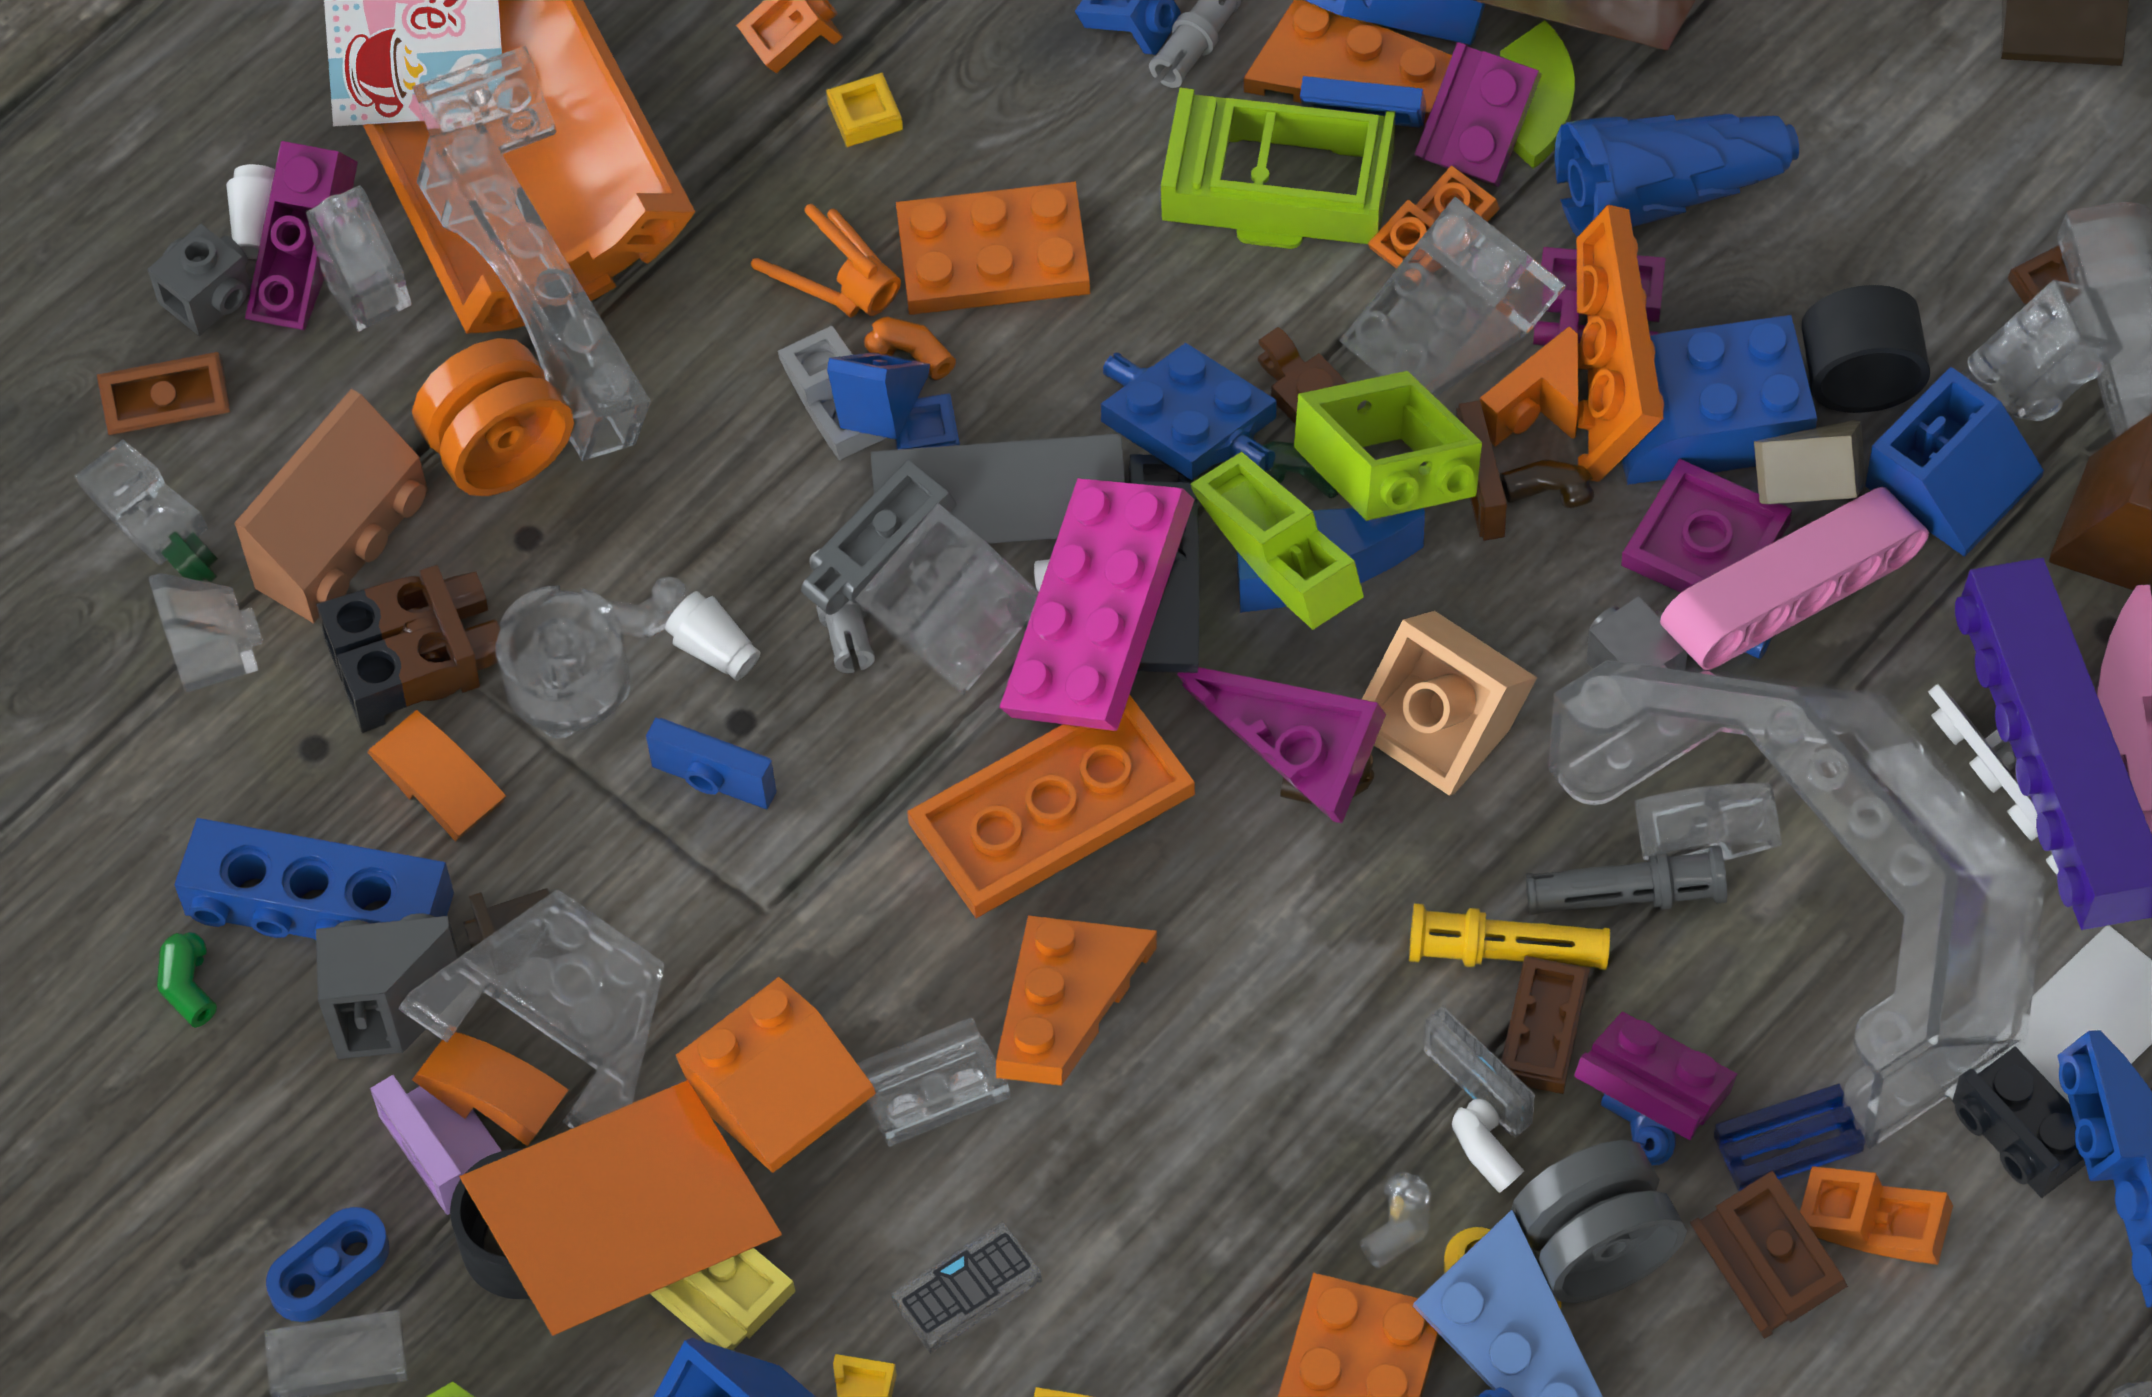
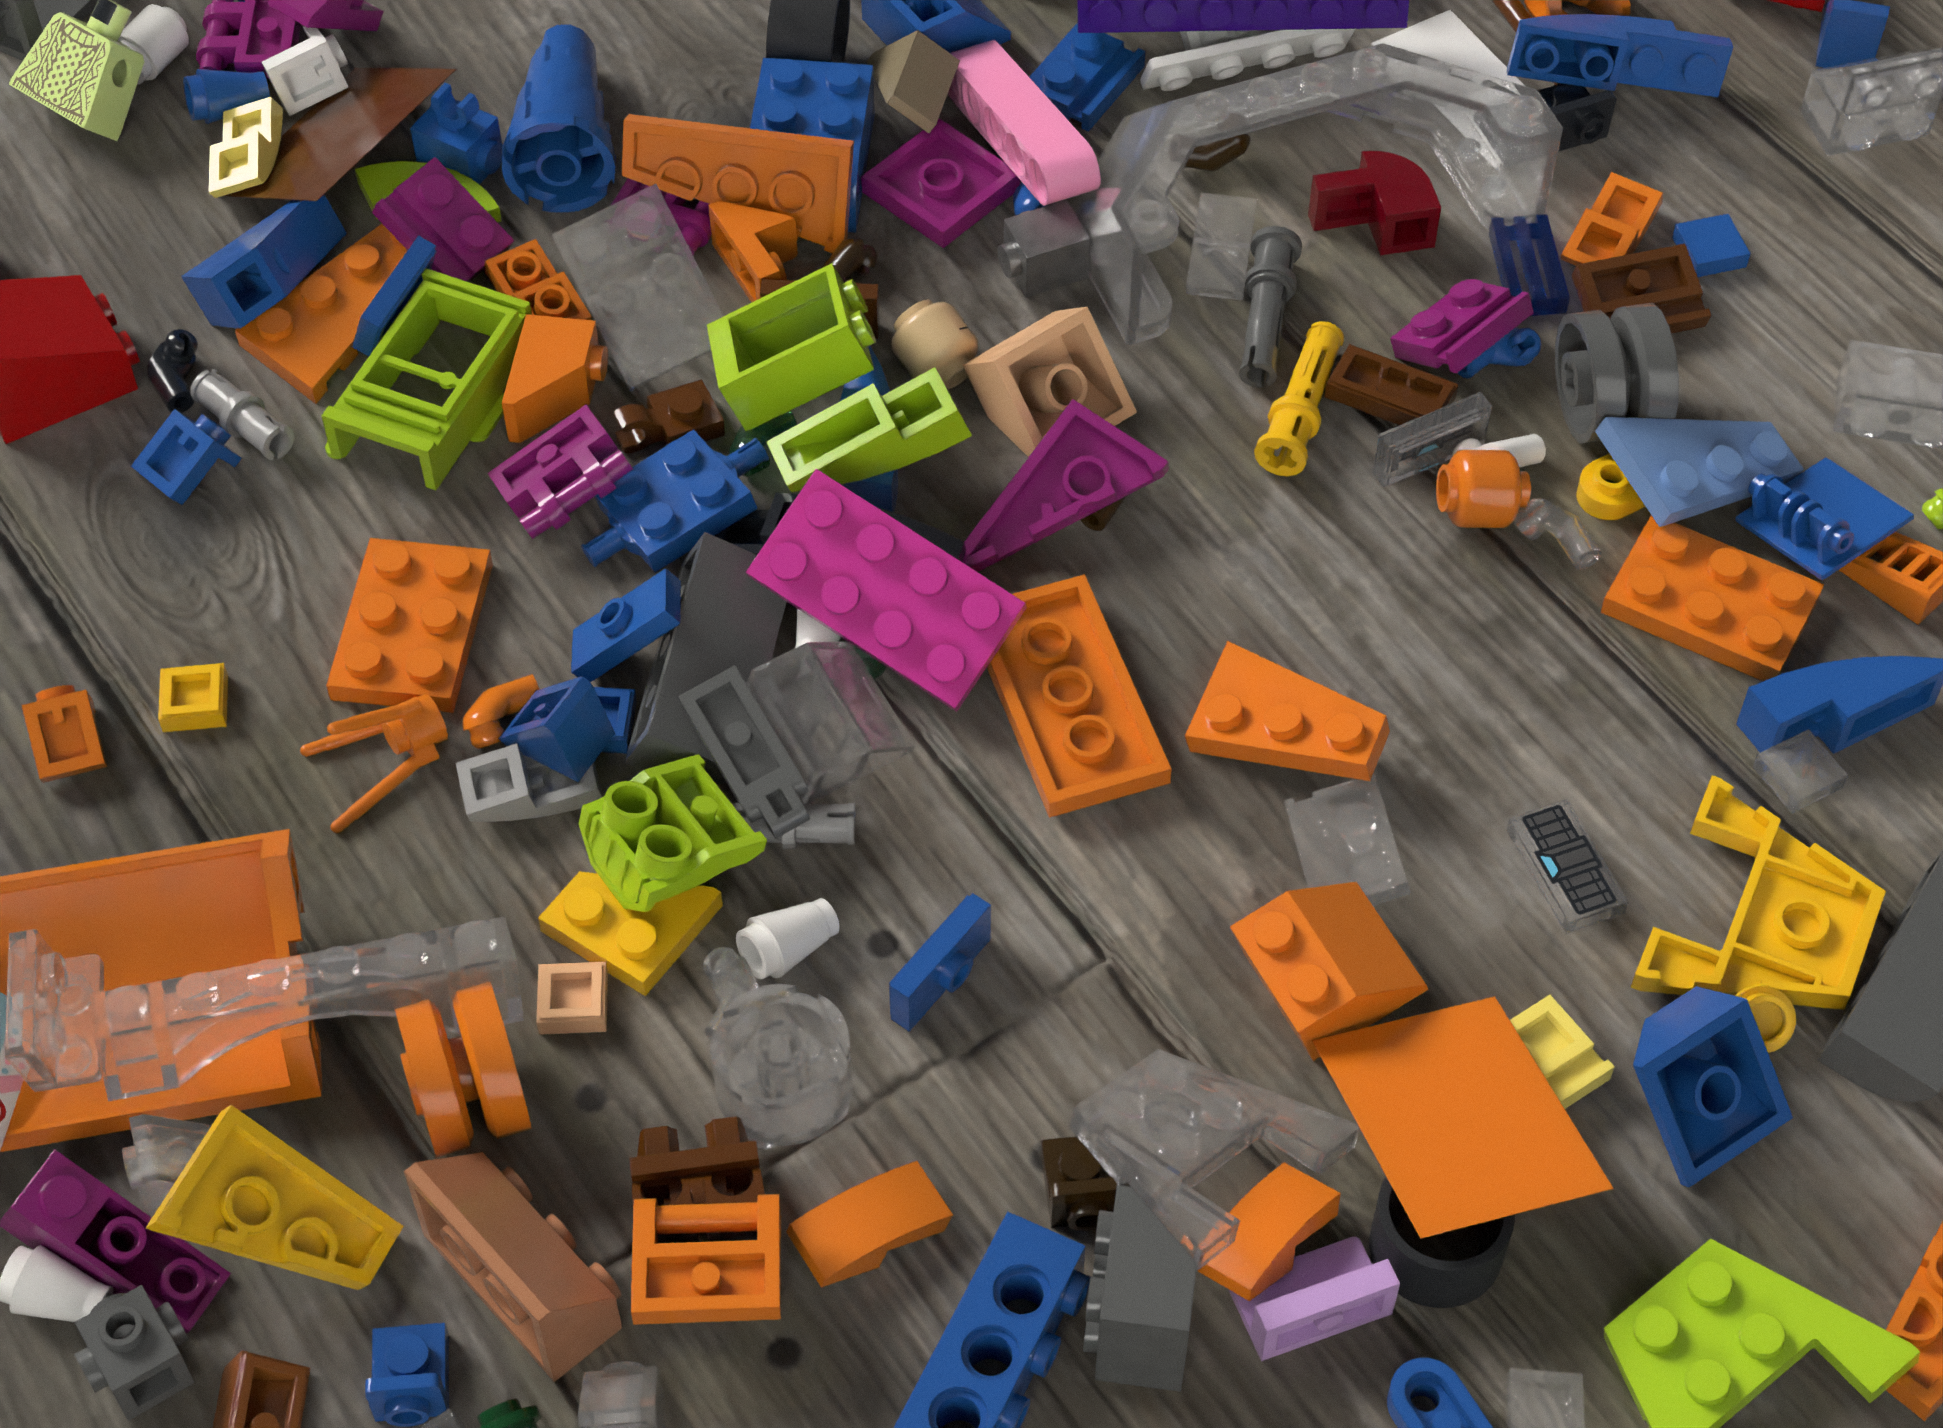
camera: 80 degrees left, 5 degrees down
none -> yellow wing [145,1105,404,1290]
none -> blue bracket [365,1323,449,1427]
none -> blue brick [410,83,503,185]
none -> magenta plate [487,405,633,539]
none -> orange slope [502,314,608,443]
none -> light nougat tile [536,962,608,1035]
none -> yellow wing [538,871,723,996]
none -> blue plate [571,568,681,682]
none -> lime slope [579,754,767,912]
none -> orange plate [631,1194,781,1325]
none -> tan head [892,299,978,389]
none -> blue plate [1029,22,1145,132]
none -> dark red brick [1308,151,1442,256]
none -> orange head [1436,450,1531,528]
none -> blue tile [1672,214,1751,277]

